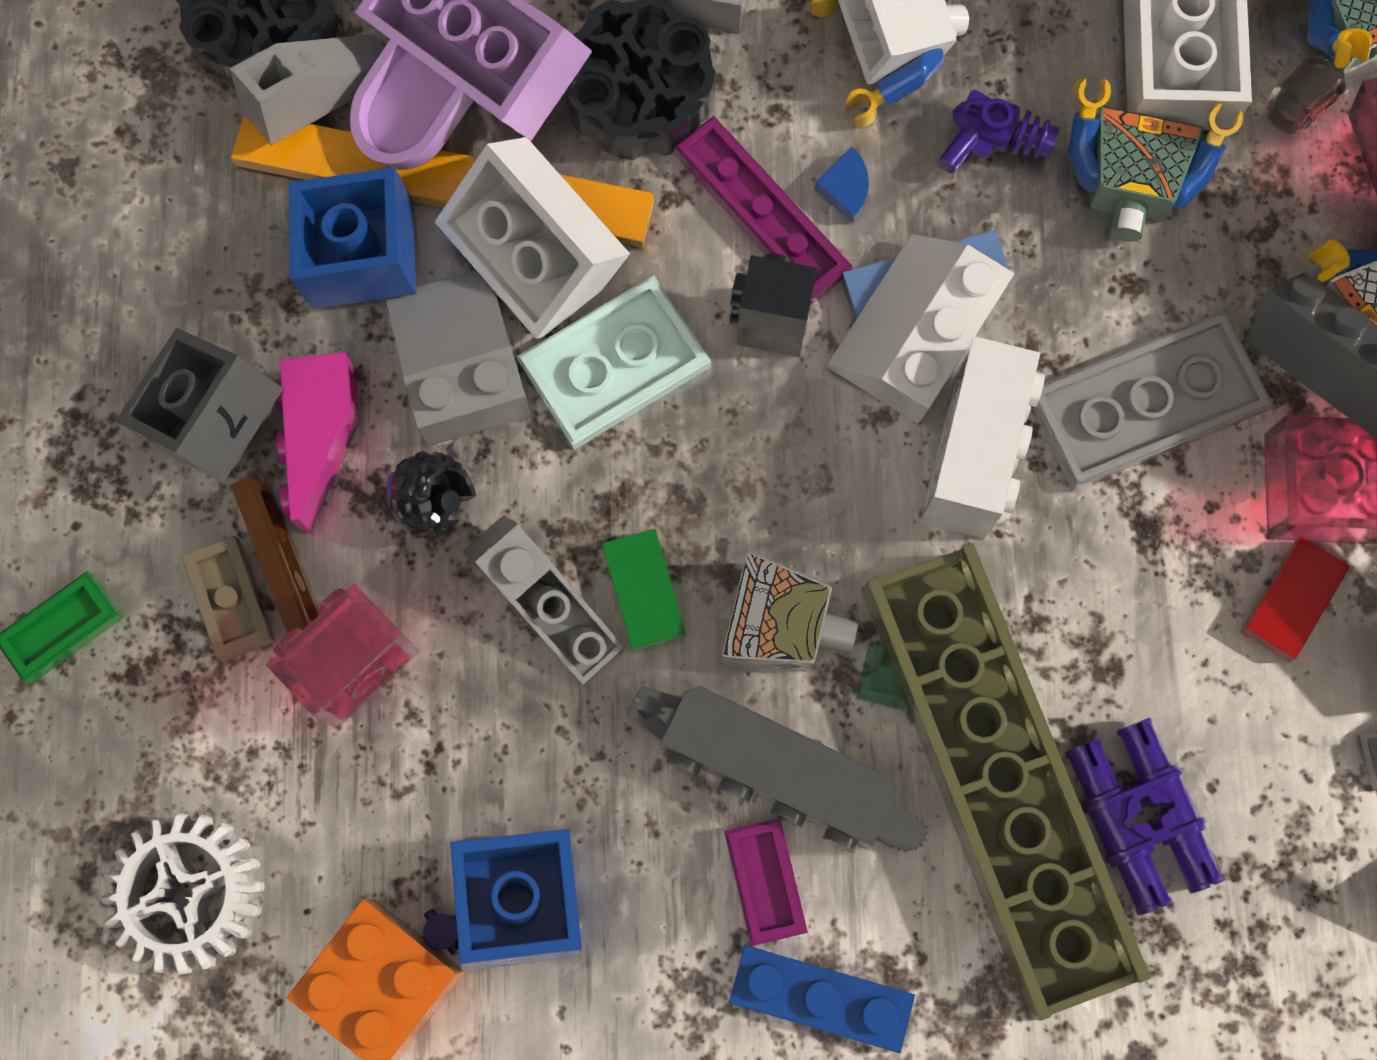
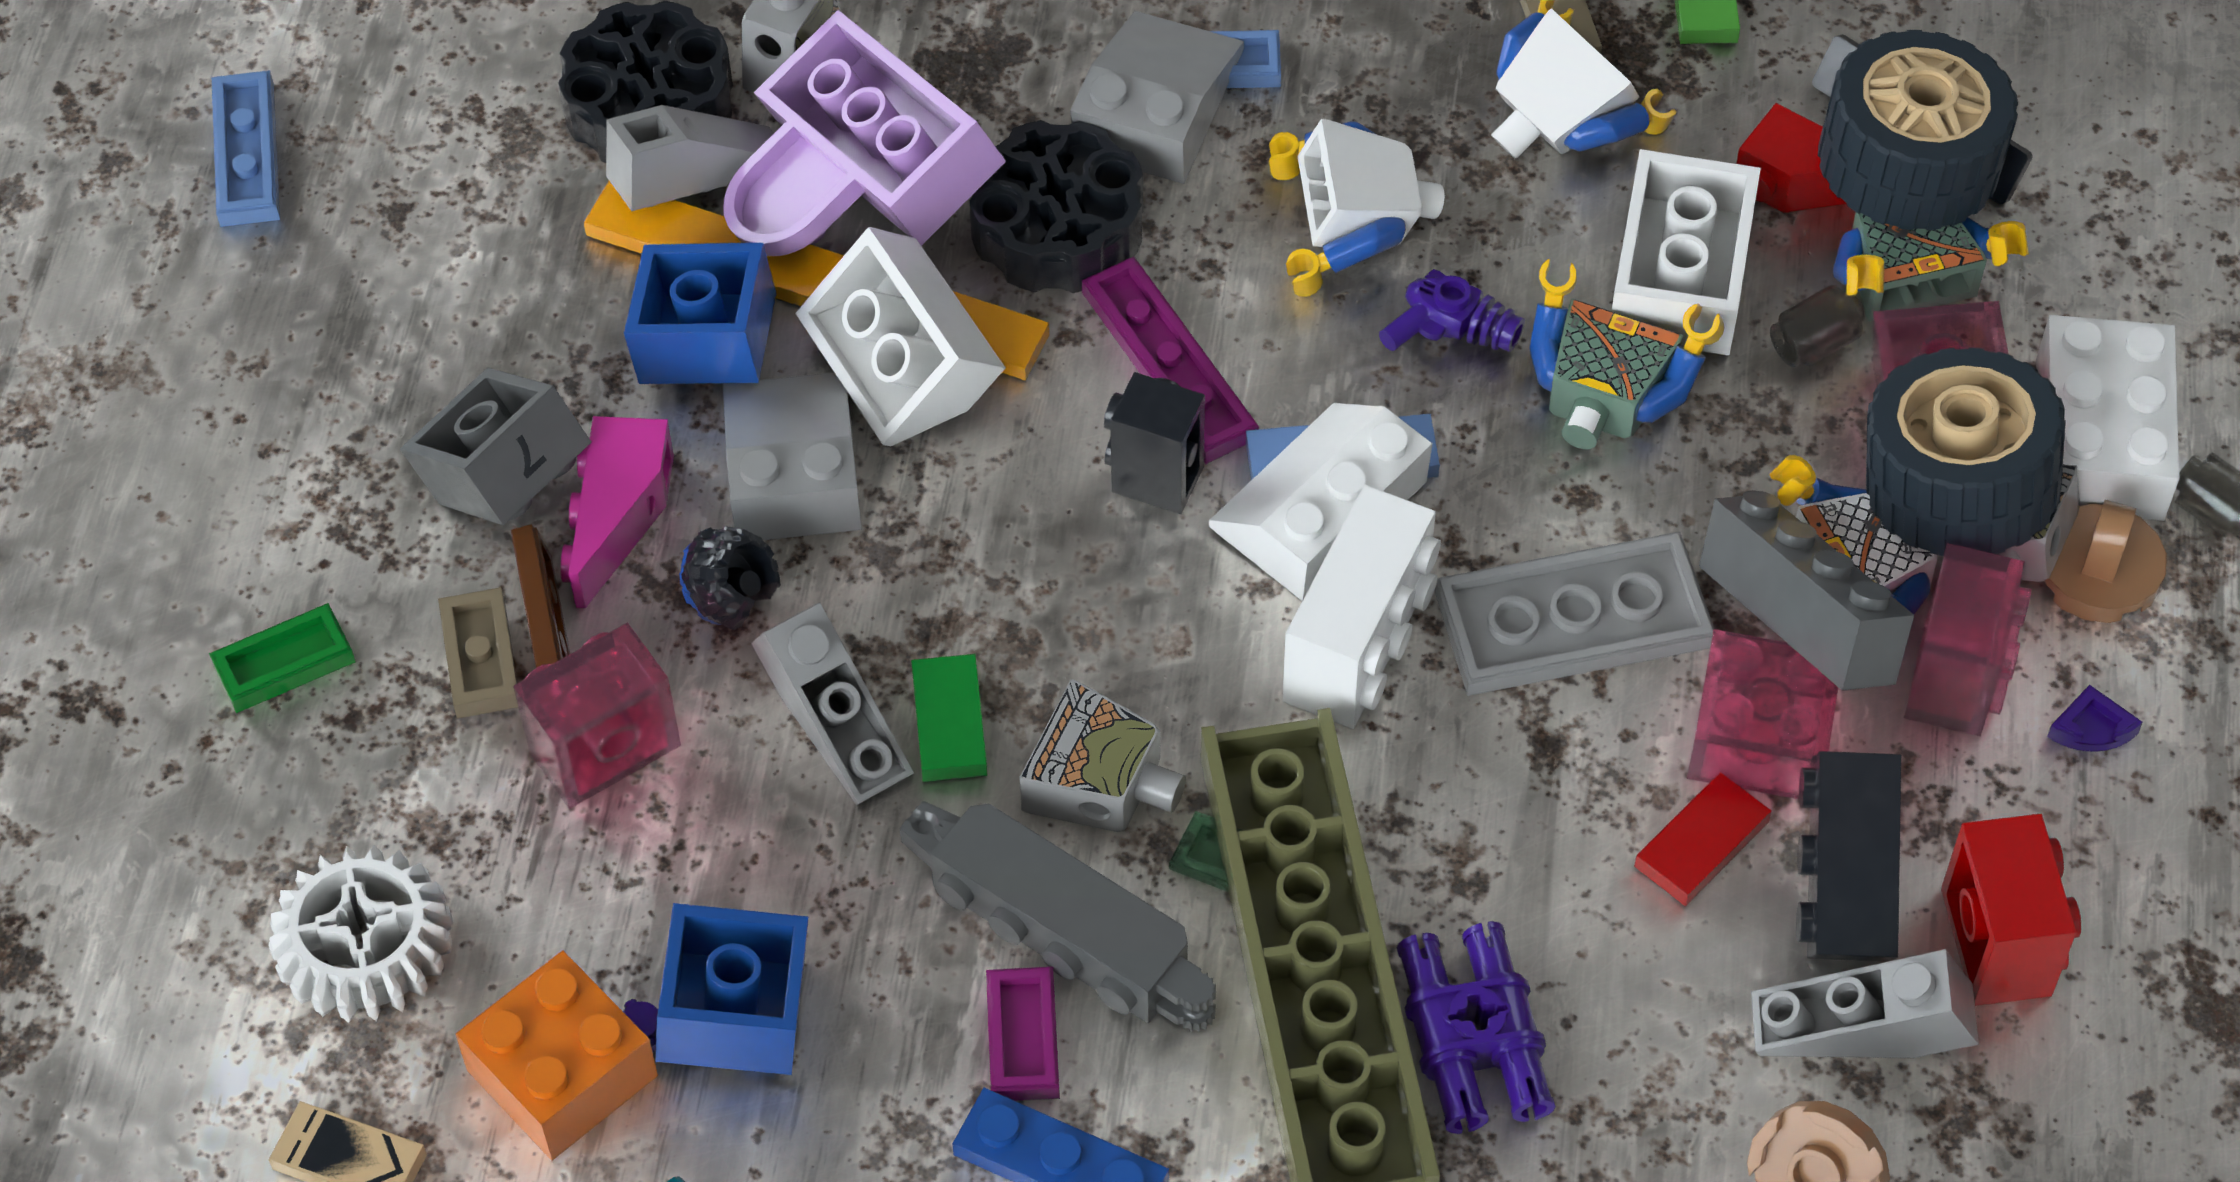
camera: 10 degrees right, 20 degrees down
light aqua tile [516,275,711,450] -> none
blue tile [815,147,869,223] -> none

